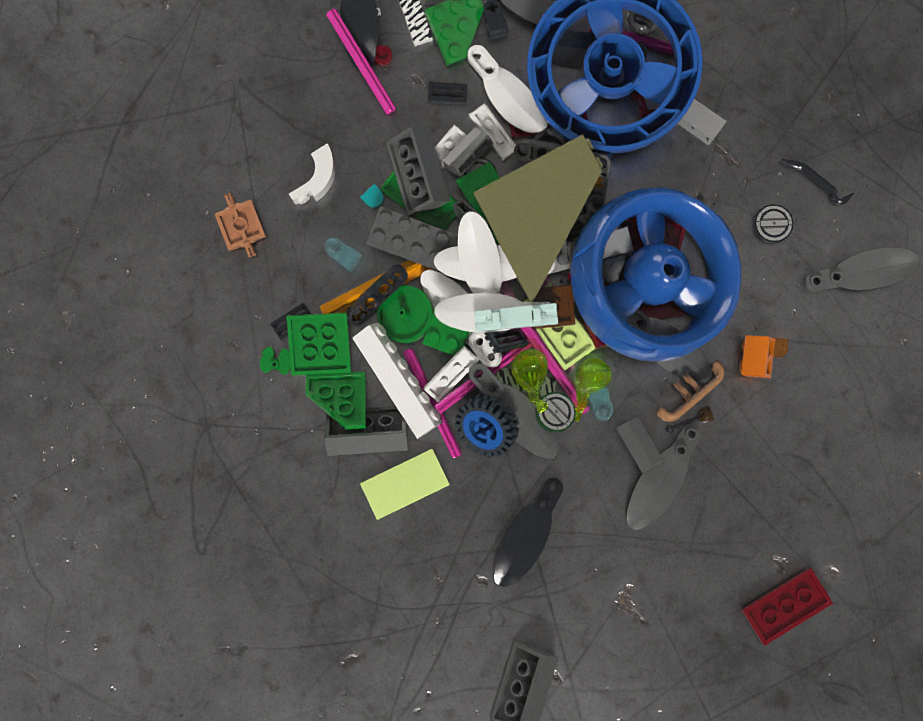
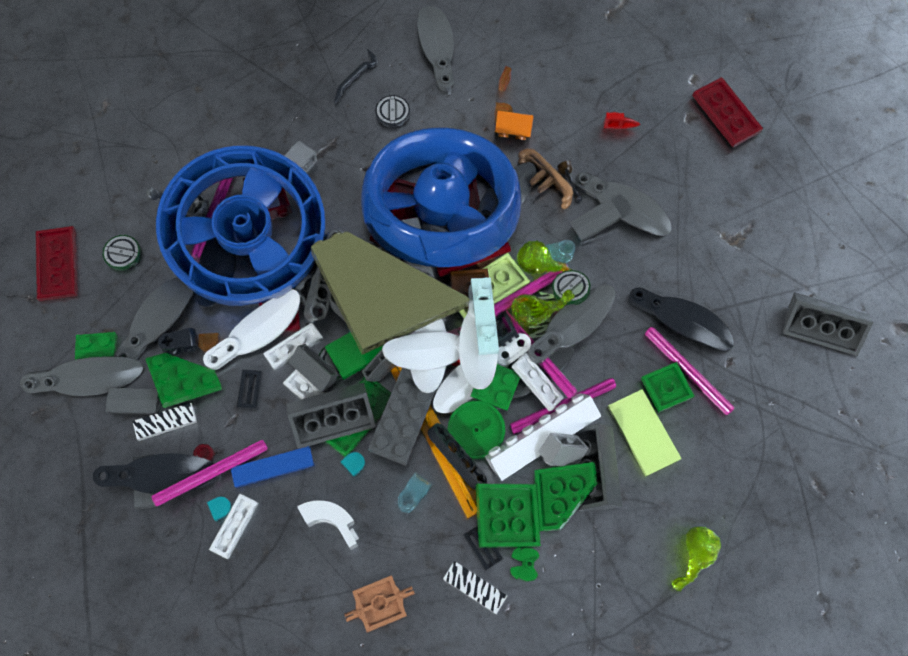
camera: 95 degrees left, 15 degrees down
wheel [455,394,519,457] -> none
none -> clear orange tile [199,333,220,353]
none -> teal tile [207,497,232,522]
none -> white tile [209,494,259,559]
none -> blue tile [231,446,315,488]
none -> tile [443,561,507,614]
none -> clear orange tile [498,66,512,91]
none -> light grey brick [538,433,589,466]
none -> red plate [604,112,640,129]
none -> green plate [641,362,695,413]
none -> dark pink axle [645,327,734,415]
none -> clear neon green hair [672,526,721,592]

